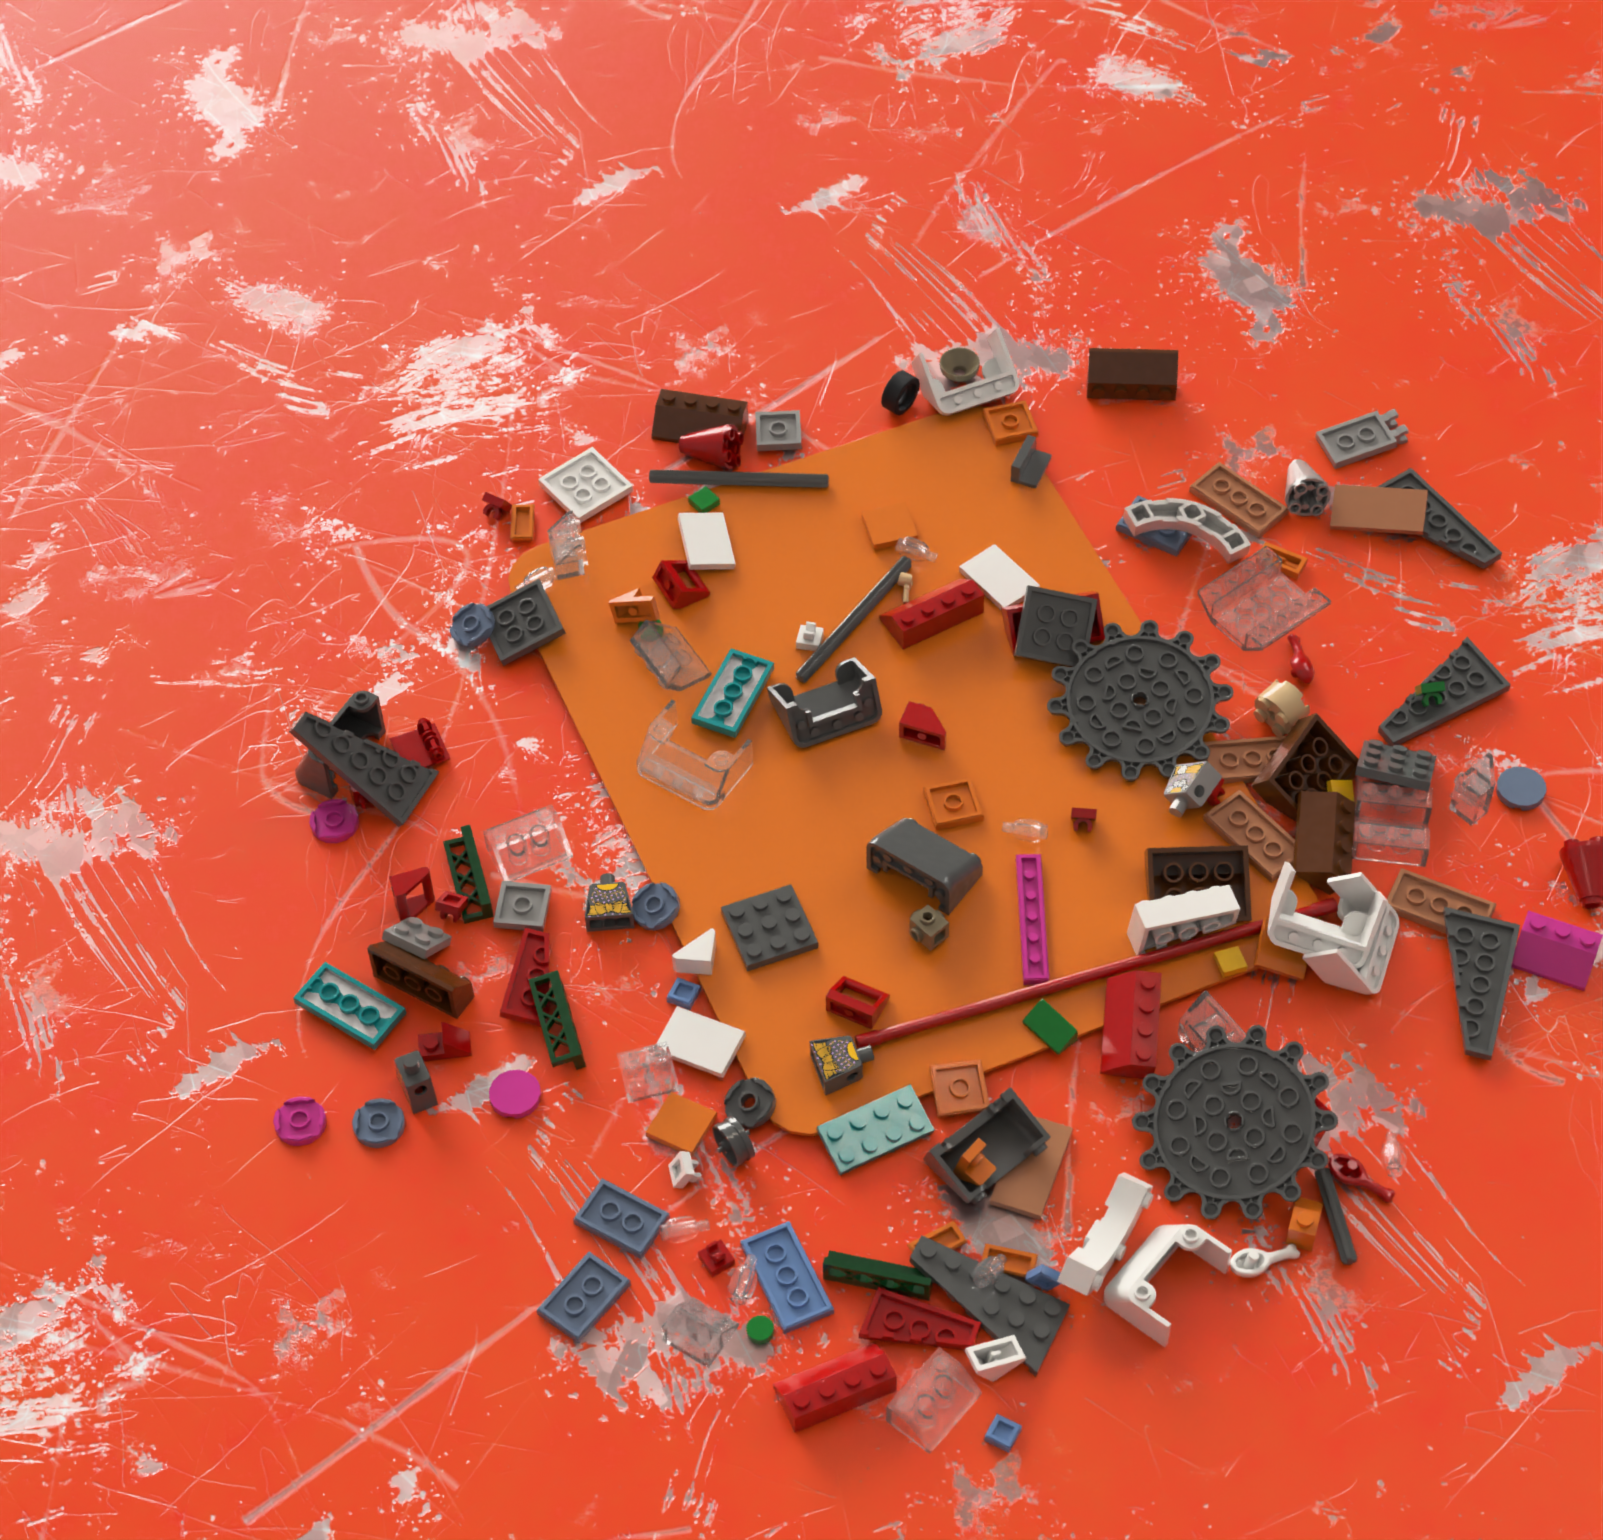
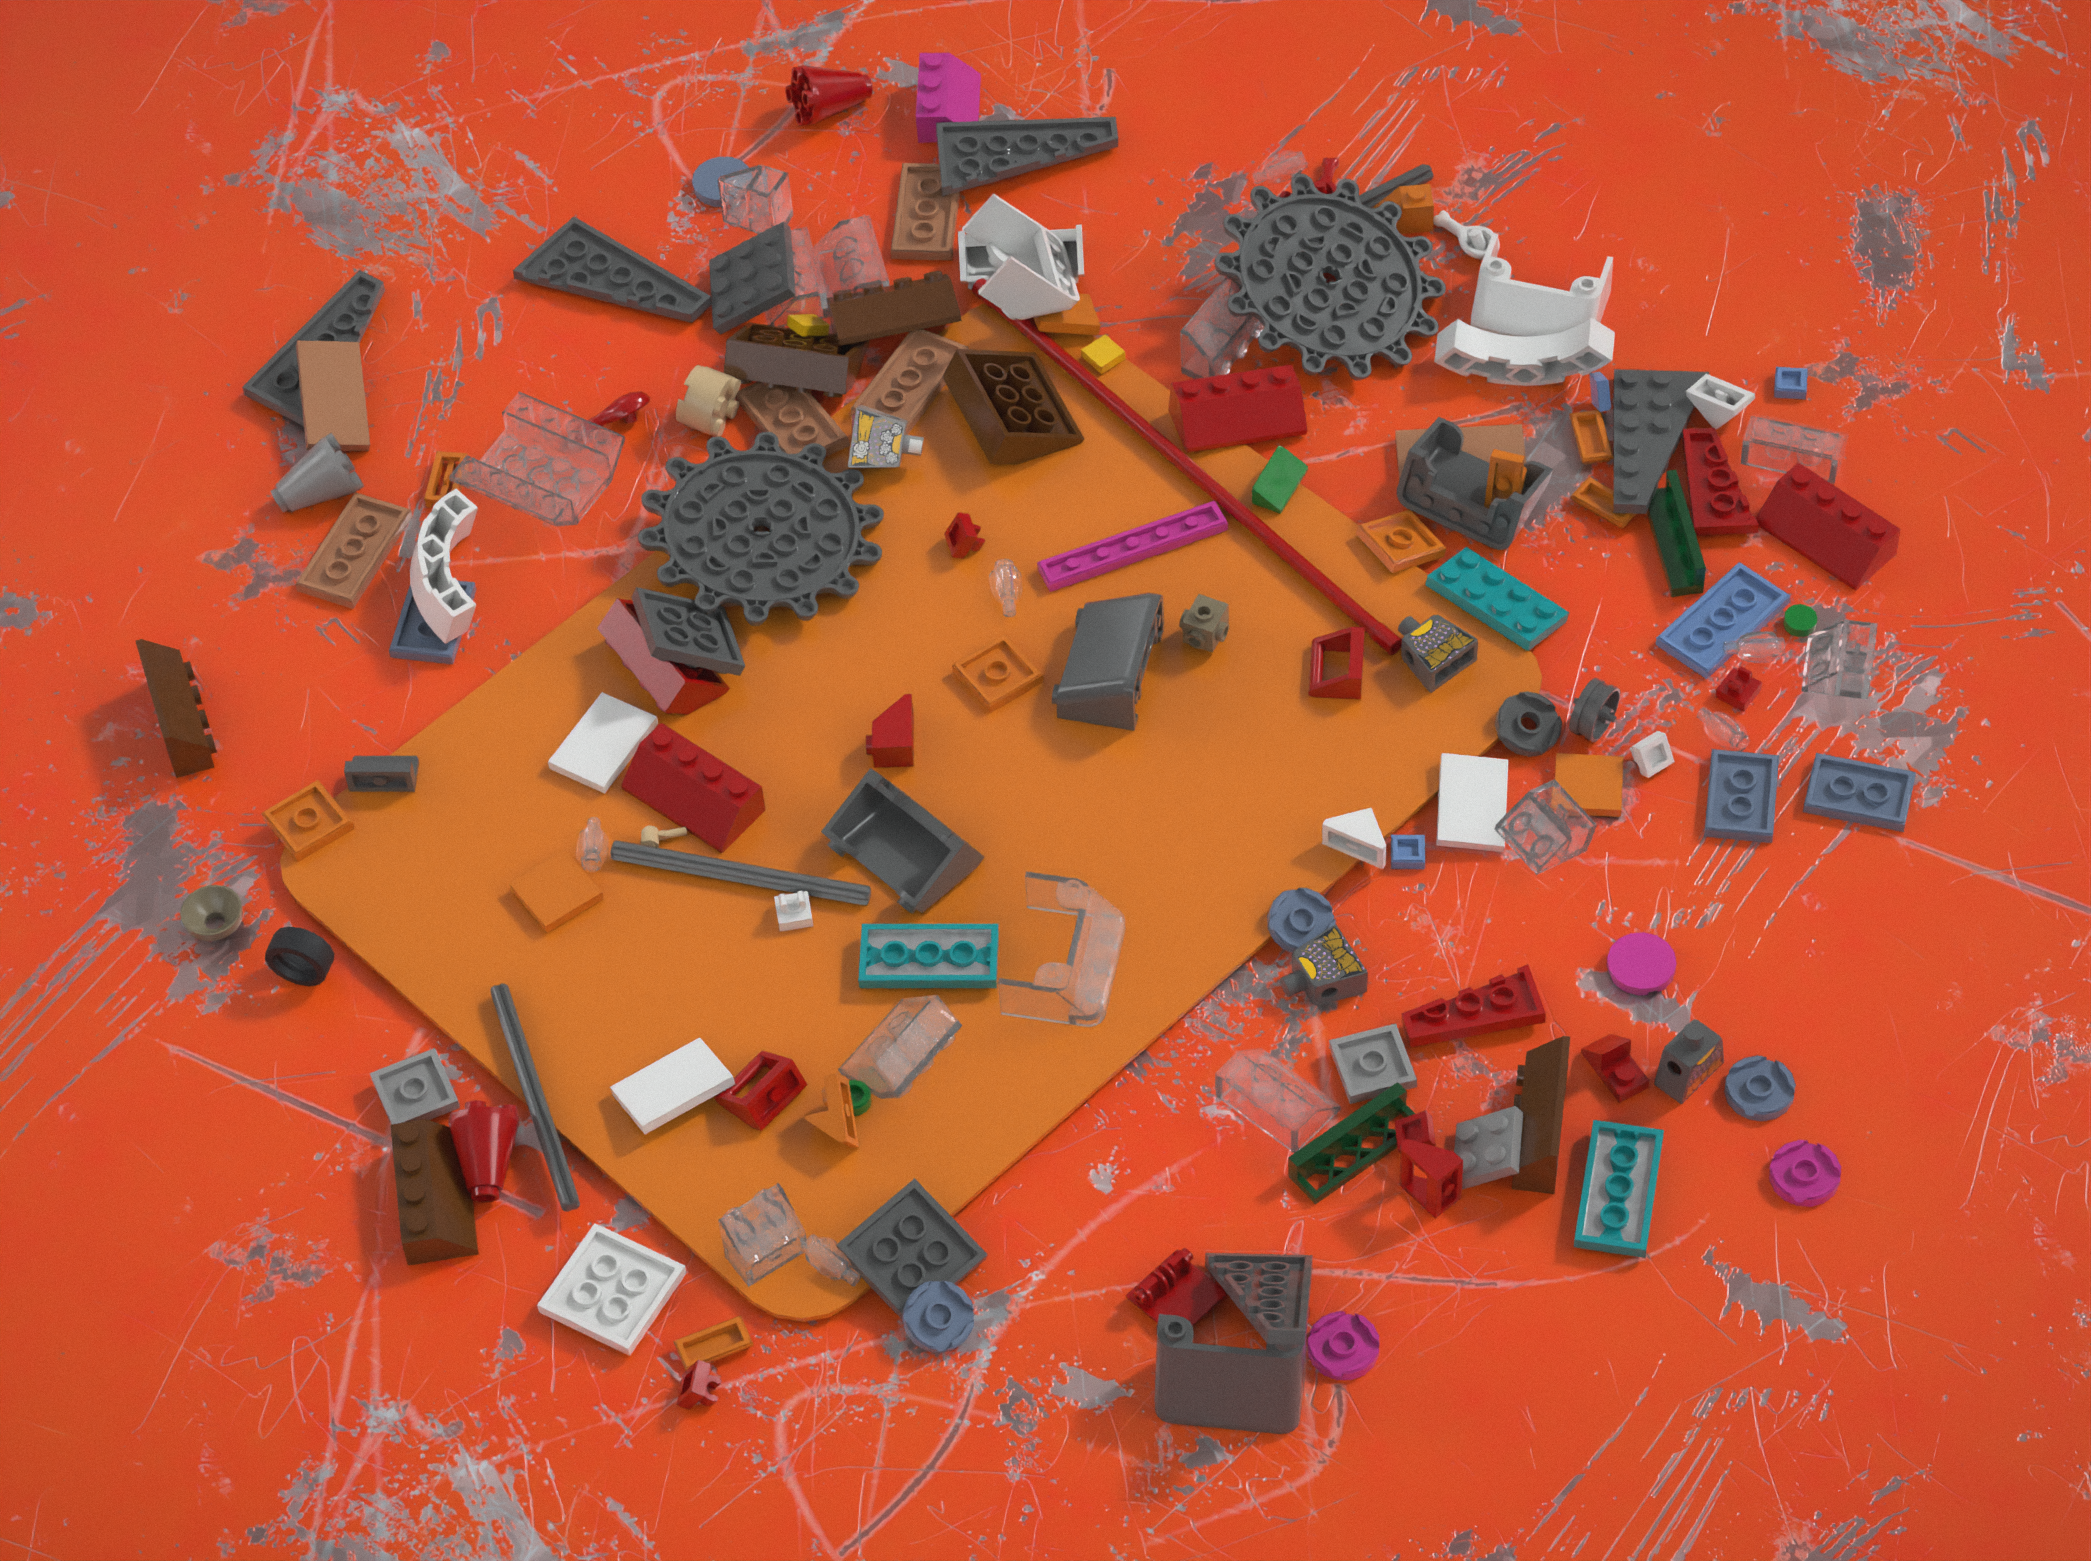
camera: 110 degrees left, 0 degrees up
dark green fence [528,970,586,1070] -> none
green tile [688,486,720,513] -> none
dark grey plate [721,884,818,971] -> none
white windscreen [911,328,1020,416] -> none
clear plant [973,1254,1006,1288] -> none
white wedge [1127,885,1240,956] -> none
light grey tile [1315,409,1409,469] -> none
green tile [1415,681,1446,707] -> none

